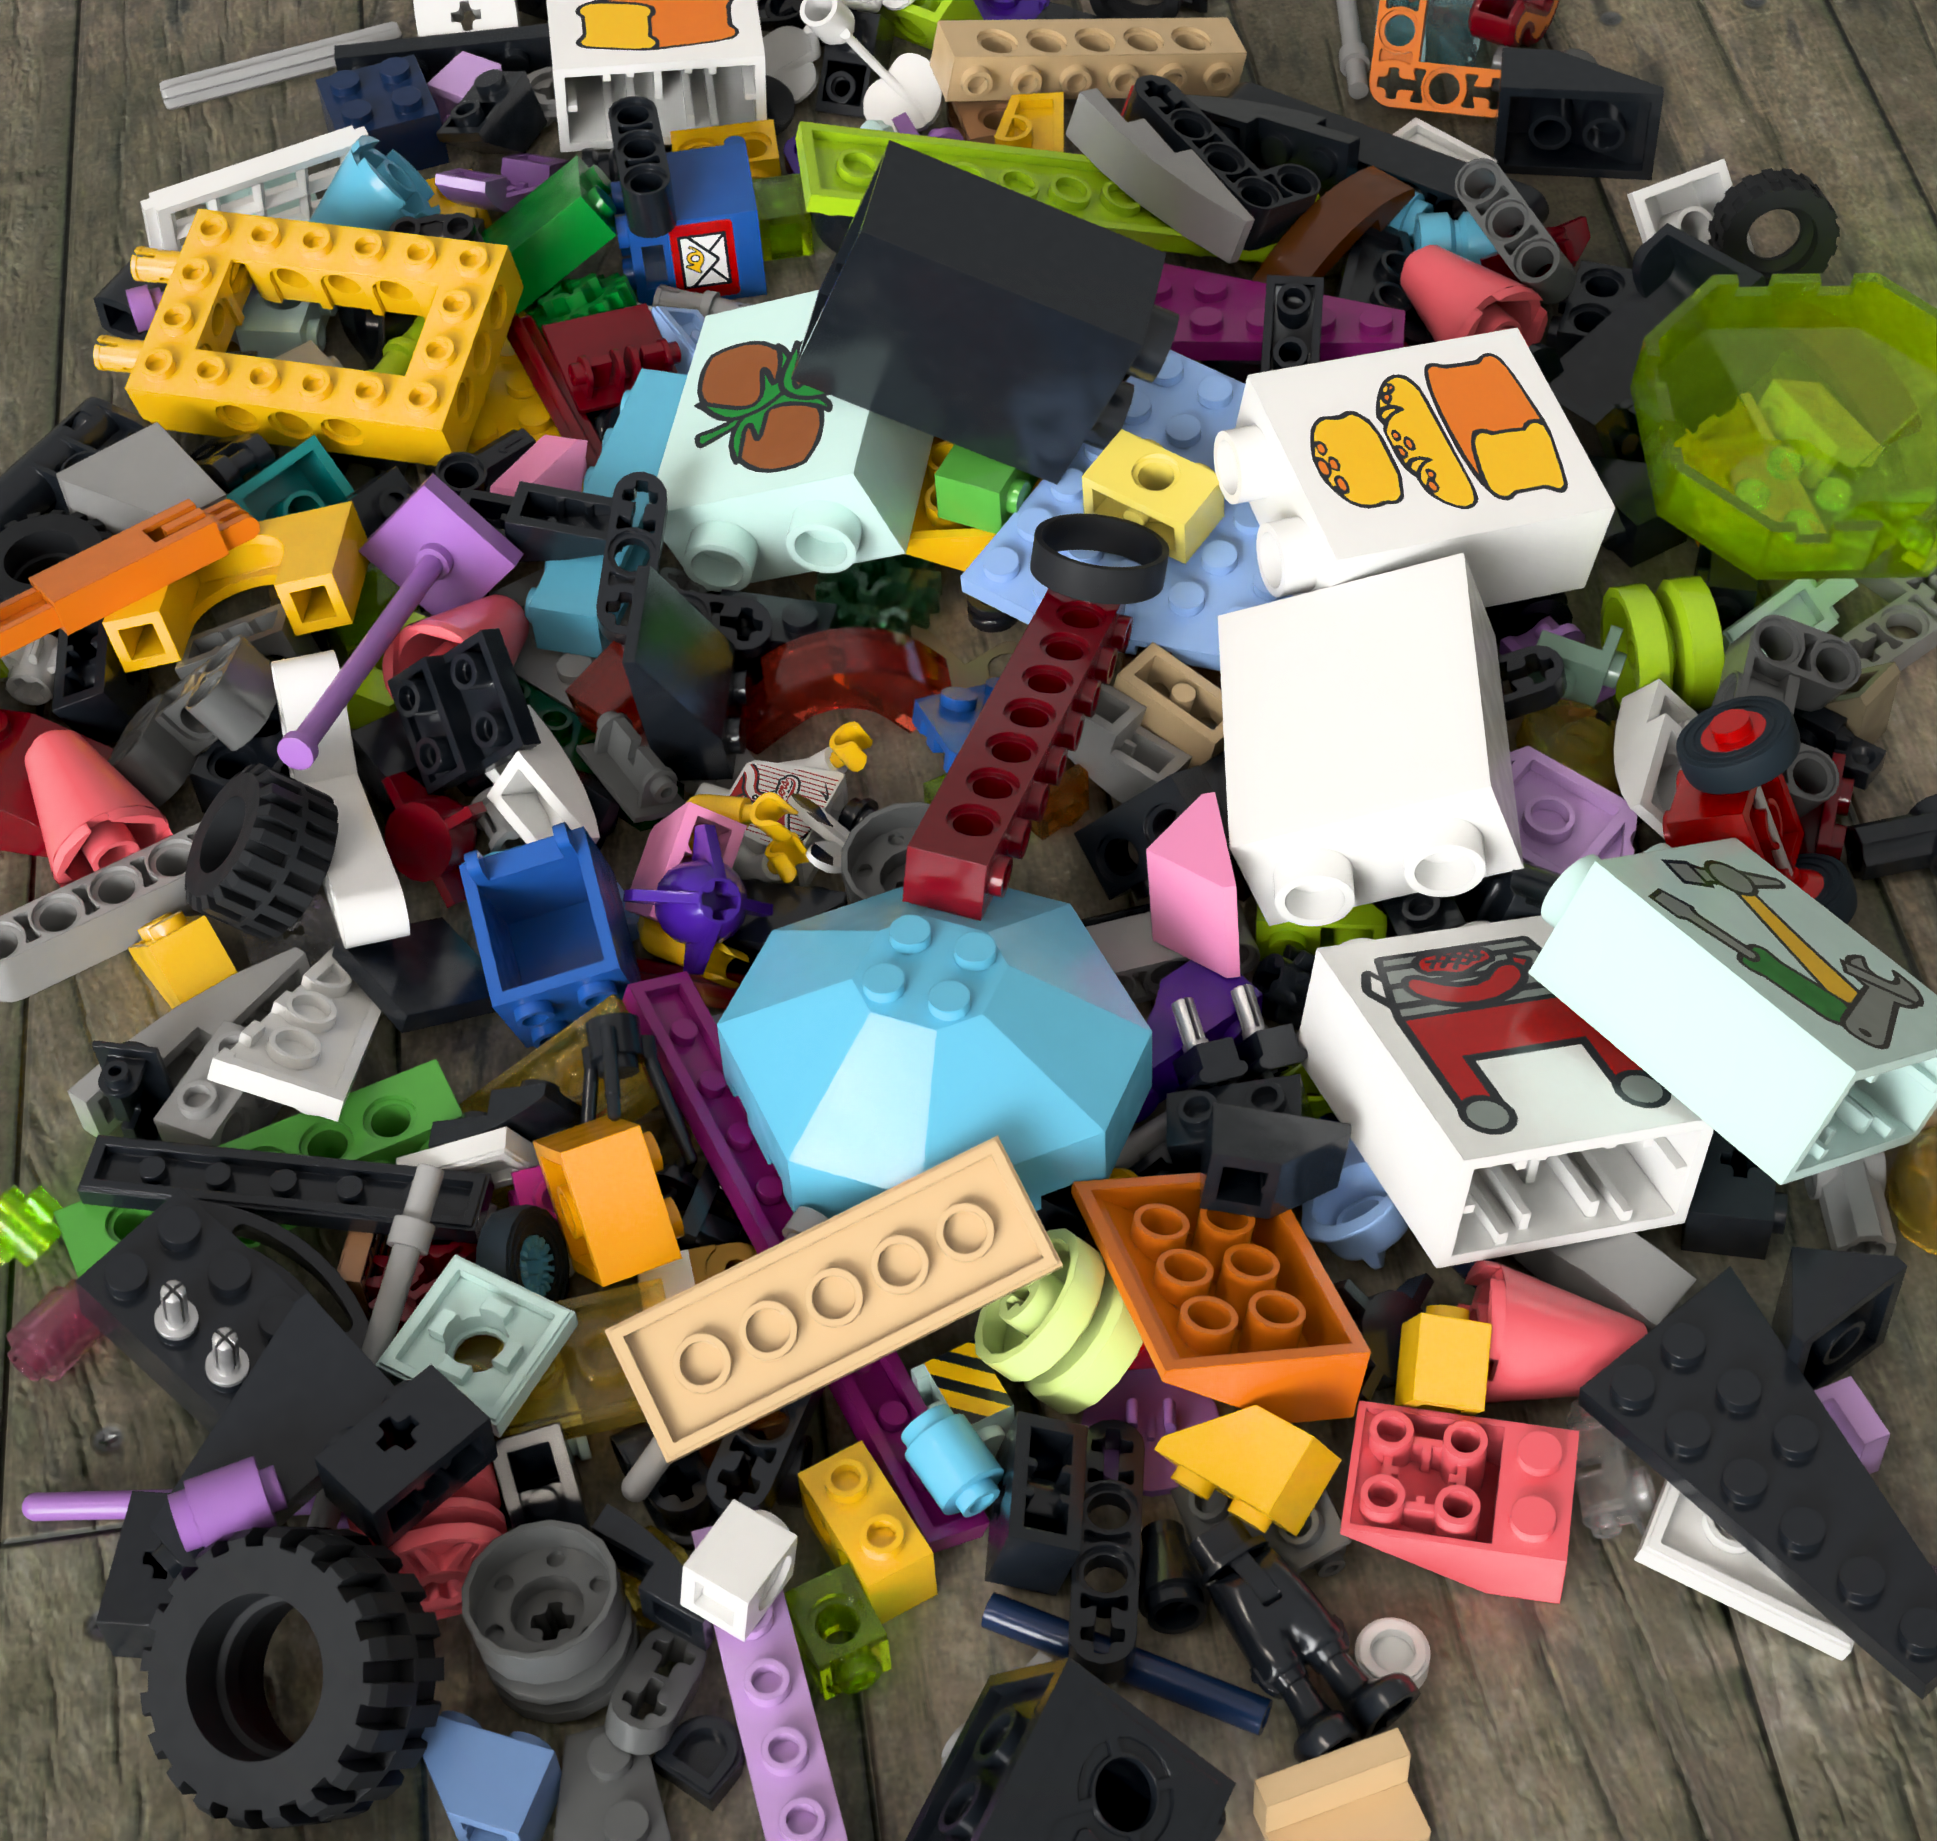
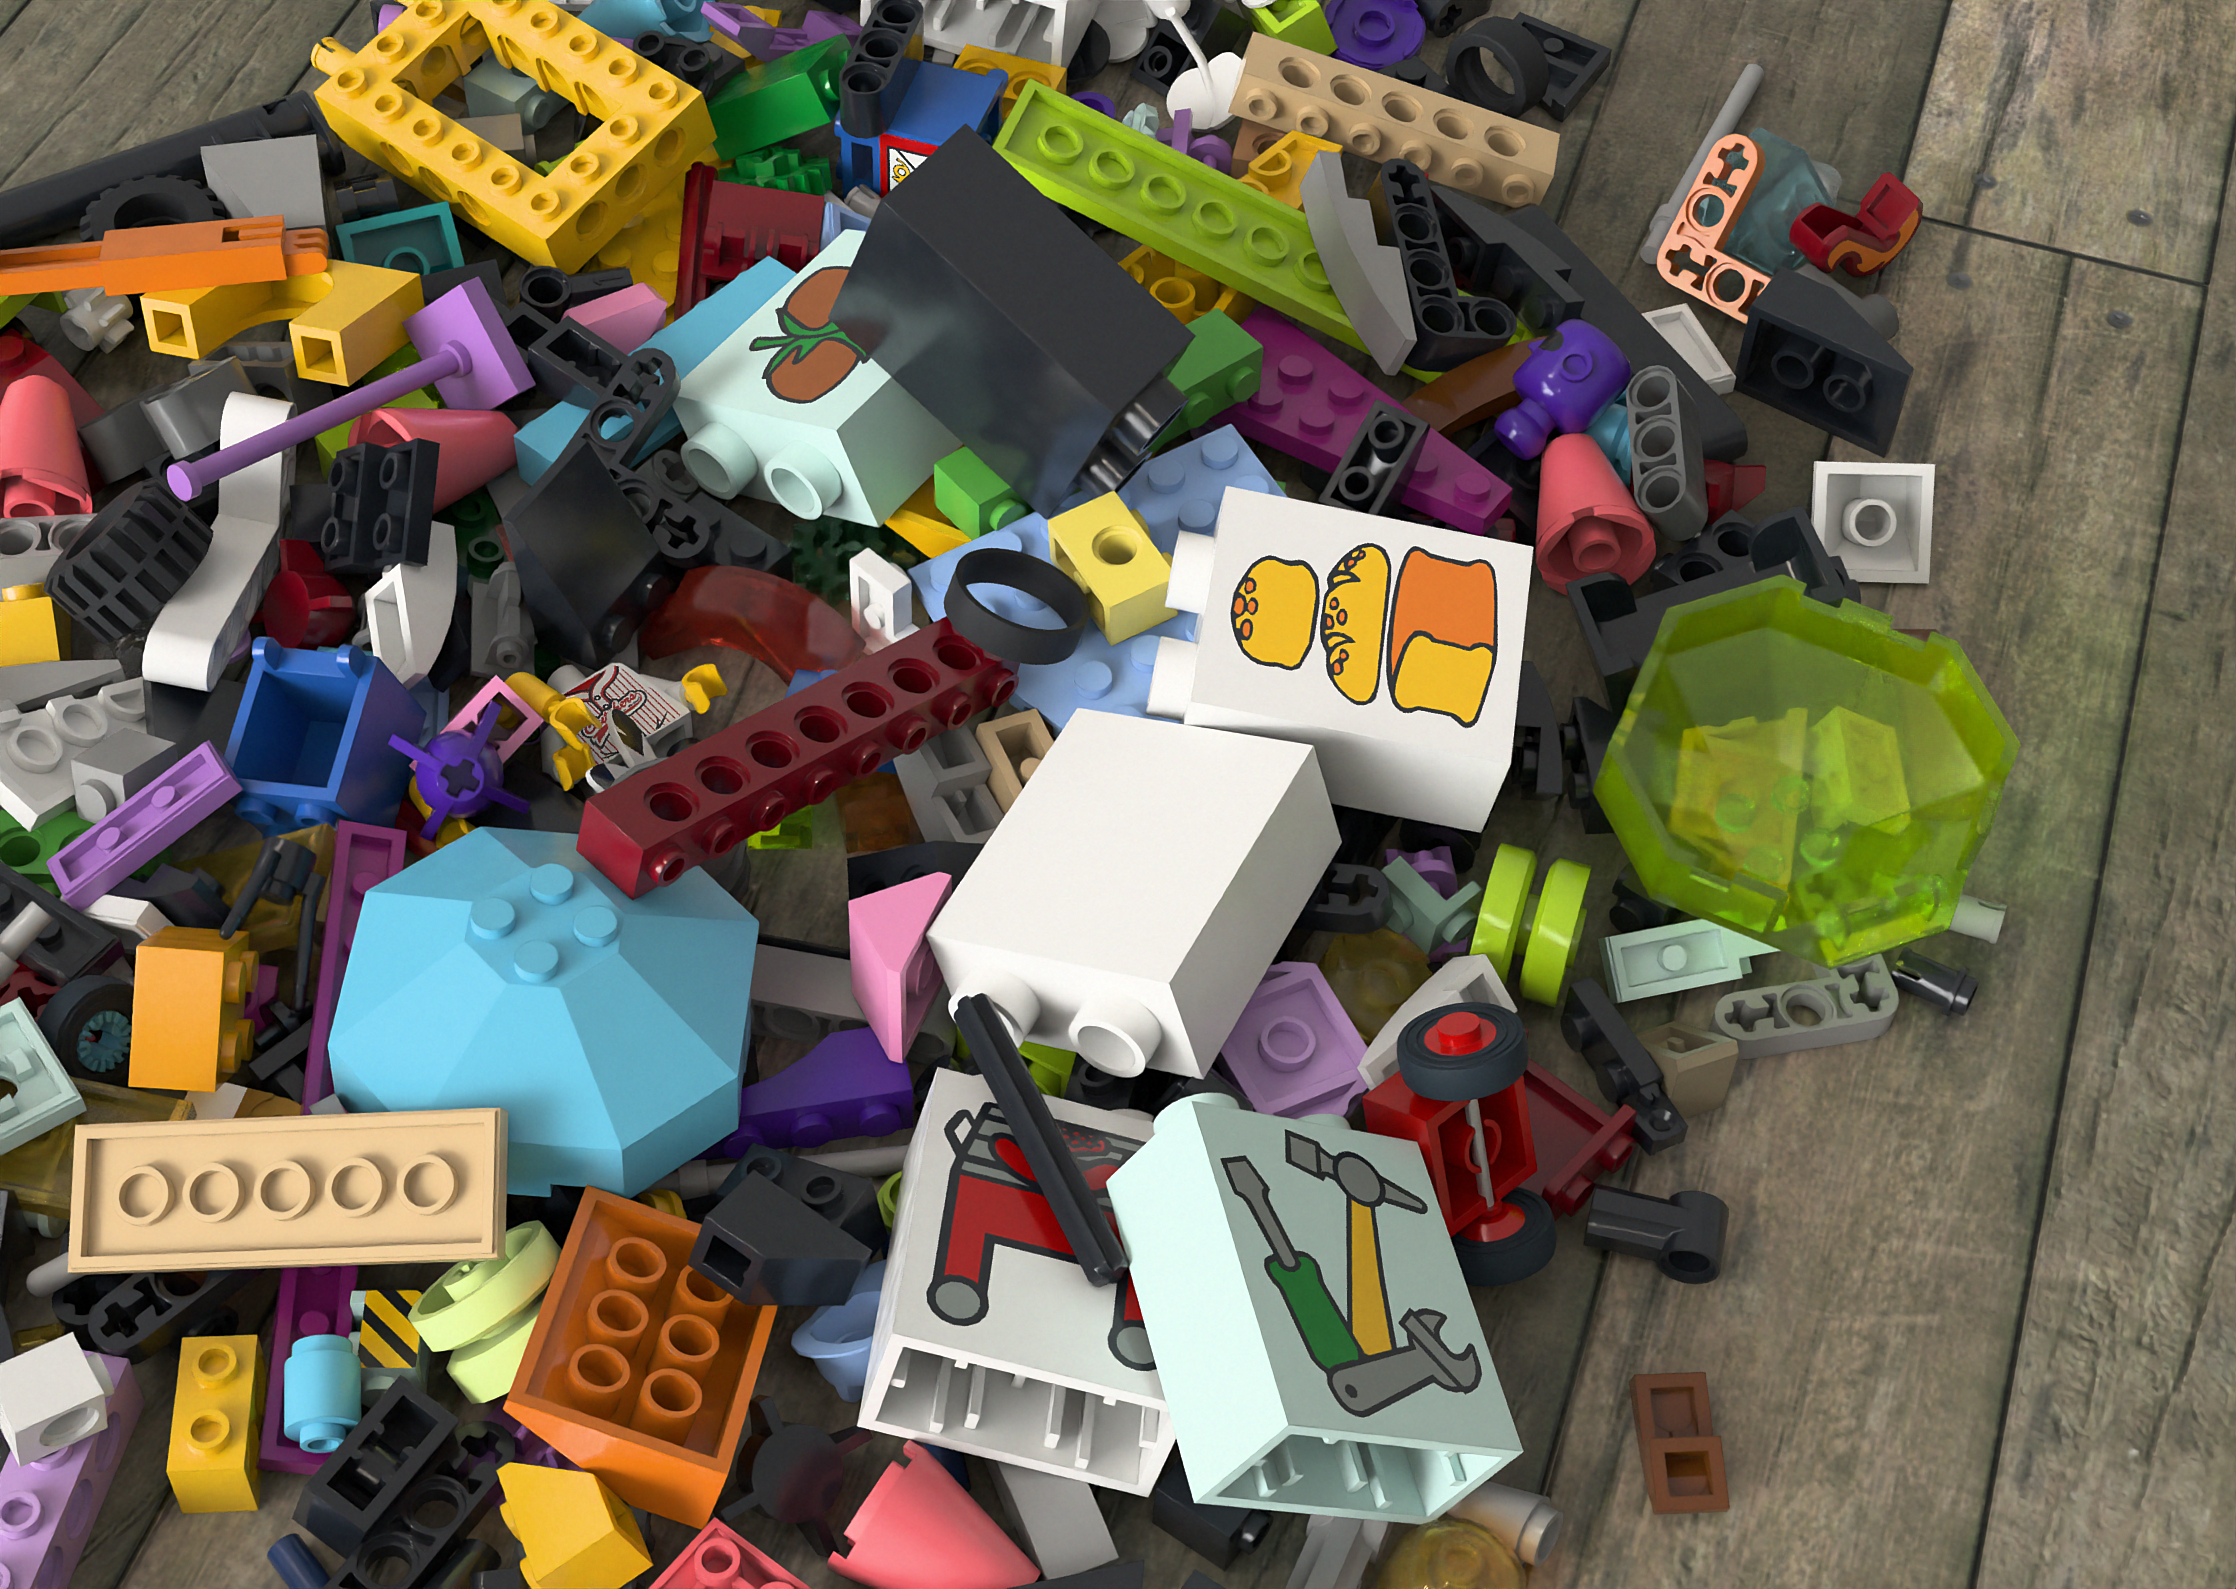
camera: 20 degrees right, 0 degrees up
black brick [52,618,149,746] -> none
clear neon green brick [784,1563,892,1701] -> none
black piece [1171,984,1308,1092] -> none
yellow brick [1394,1305,1492,1416] -> none
black tyre [1708,168,1840,298] -> none
dark grey beam [1712,615,1862,819] -> none
none -> medium lavender tile [46,740,243,912]
none -> light grey brick [70,728,178,823]
none -> white plate [850,548,920,656]
none -> black axle [953,993,1129,1288]
none -> dark purple piece [1494,319,1632,461]

